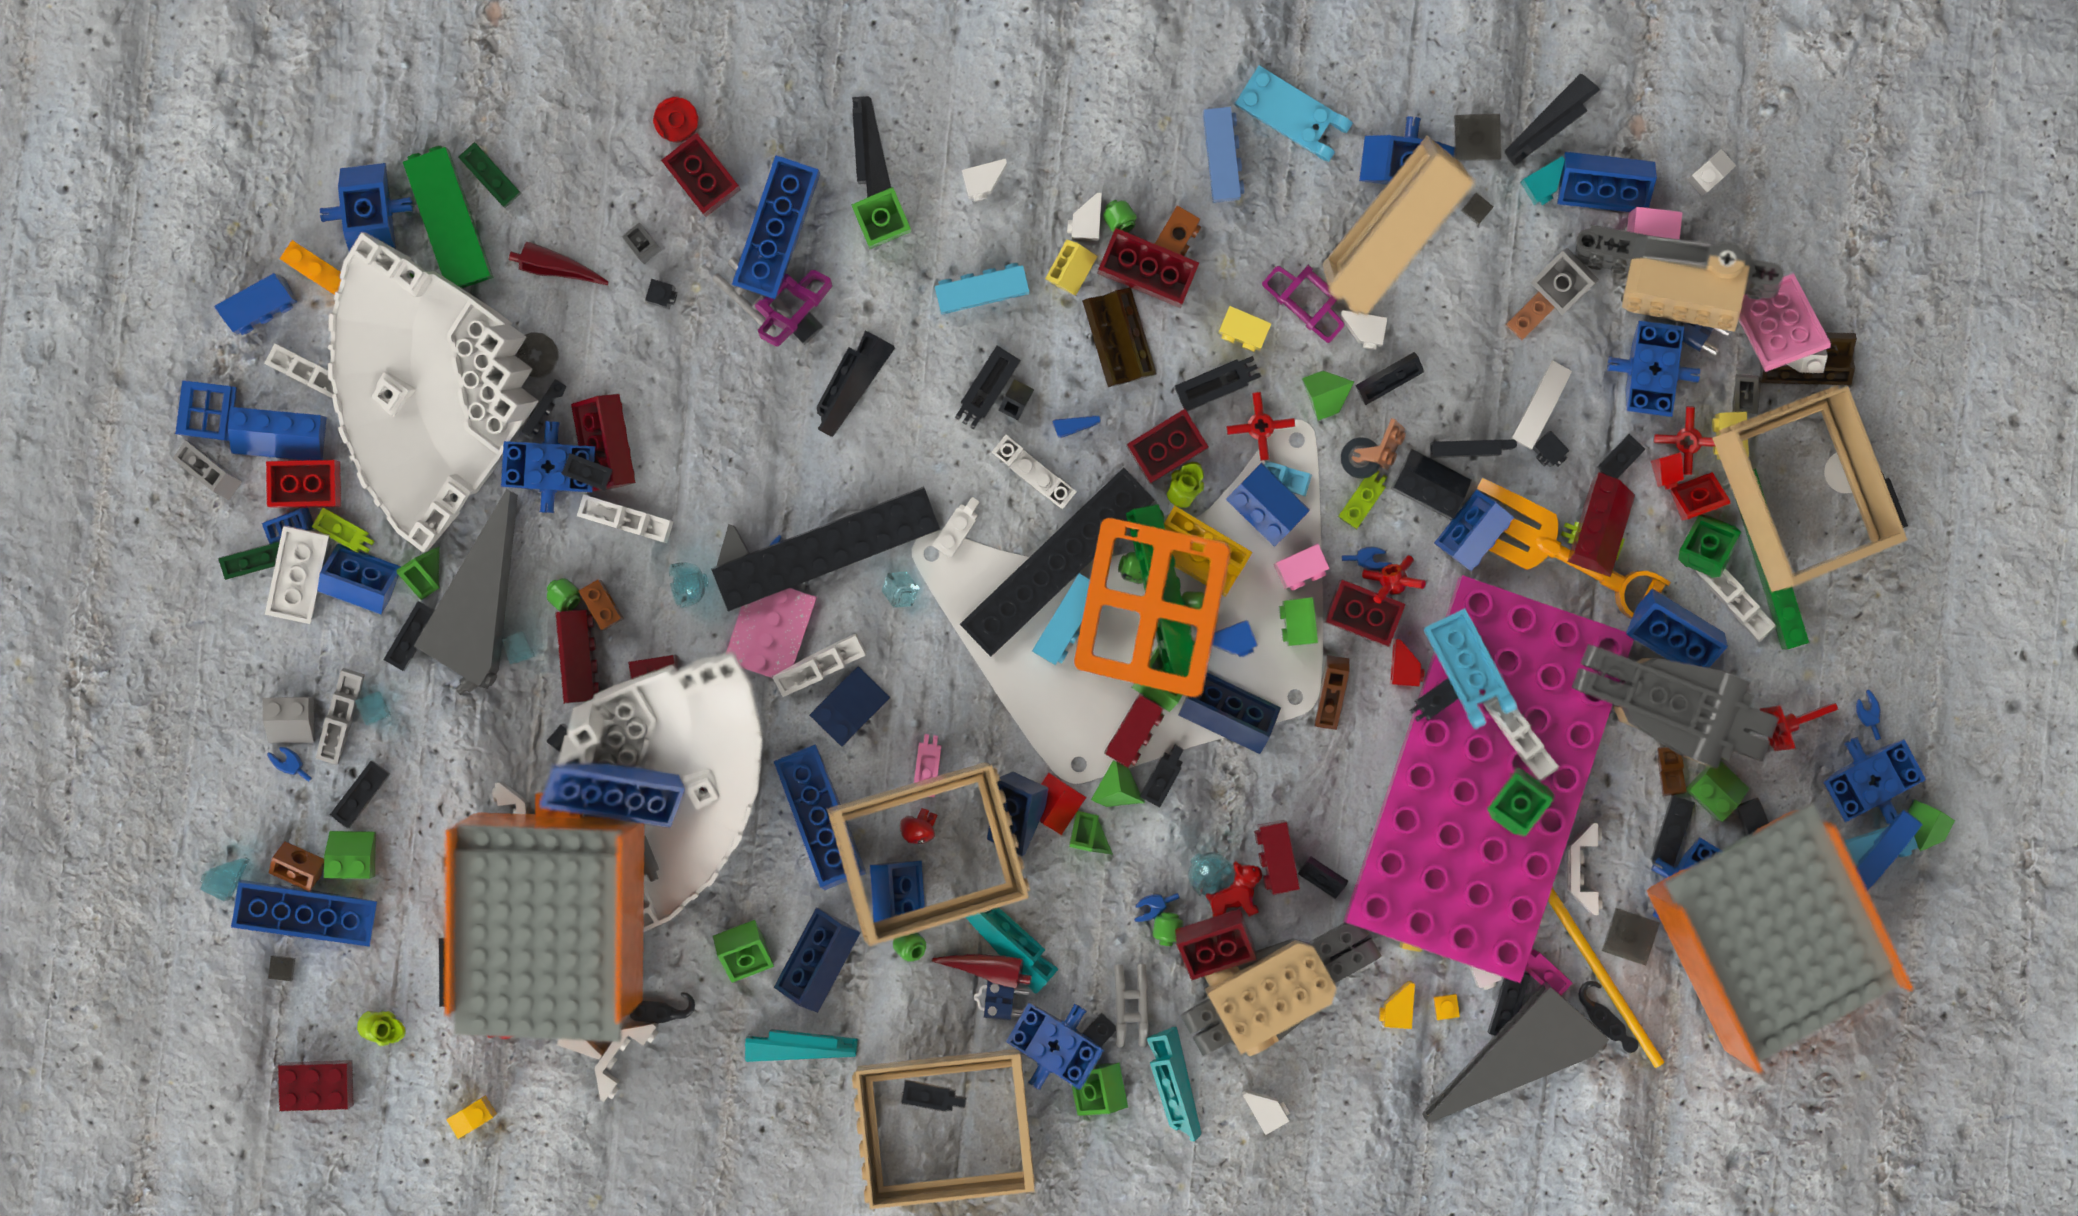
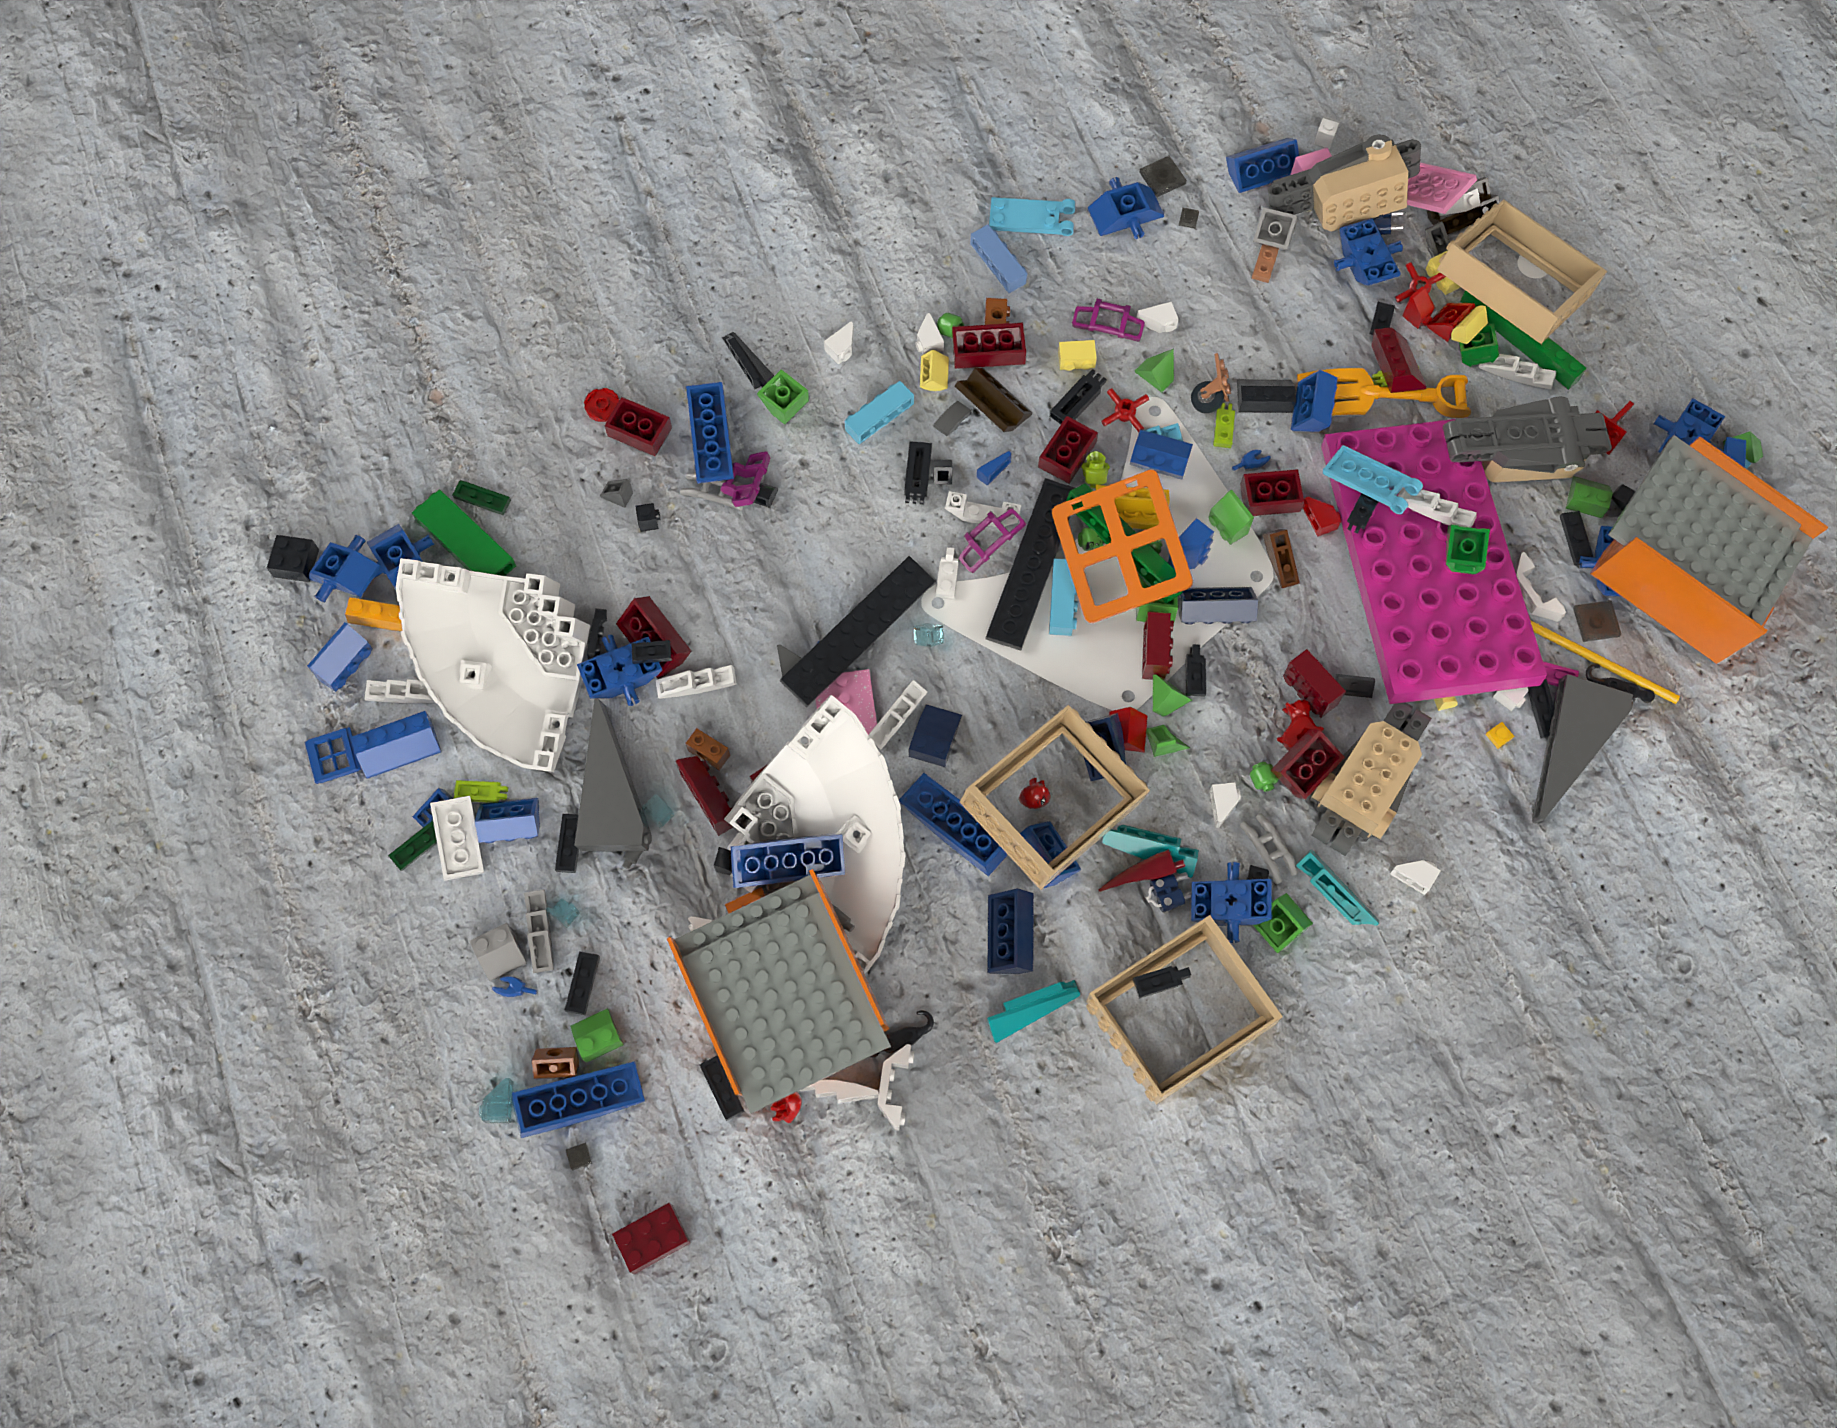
camera: 30 degrees left, 20 degrees down
light grey slope [172,440,242,500] -> none
red brick [266,460,341,508] -> none
lime head [357,1011,406,1046] -> none
bright green slope [396,546,440,600] -> none
yellow slope [446,1095,497,1139] -> none
dark red piece [508,241,609,285] -> none
clear smoke plate [515,332,559,378] -> none
bright green head [546,578,581,612] -> none
clear light blue cylinder [669,562,708,608] -> none
bright green slope [712,920,774,983] -> none
black wedge [816,330,895,437] -> none
bright green head [893,932,926,962] -> none
bright pink hinge [914,734,942,797] -> none
blue hand [1134,893,1180,922] -> none
clear light blue cylinder [1188,852,1233,896] -> none
bright pink brick [1273,544,1330,591] -> none
tan door [1322,136,1475,315] -> none
black plate [1355,352,1424,406] -> none
red bar [1362,555,1426,604] -> none
yellow slope [1379,981,1415,1029] -> none
black hinge [1430,439,1517,458] -> none
black wedge [1504,74,1600,166] -> none
white slope [1511,360,1572,450] -> none
teal slope [1520,156,1565,205] -> none
black brick [1532,431,1570,467] -> none
blue slope [1626,588,1728,668] -> none
reddish brown slope [1657,747,1687,796] -> none
blue hand [1856,689,1881,740] -> none
none -> black brick [267,535,319,582]
none -> blue slope [309,535,381,603]
none -> dark grey slope [933,400,971,436]
none -> magenta bar [959,509,1026,573]
none -> white slope [1209,782,1241,828]
none -> light yellow brick [1451,306,1488,344]

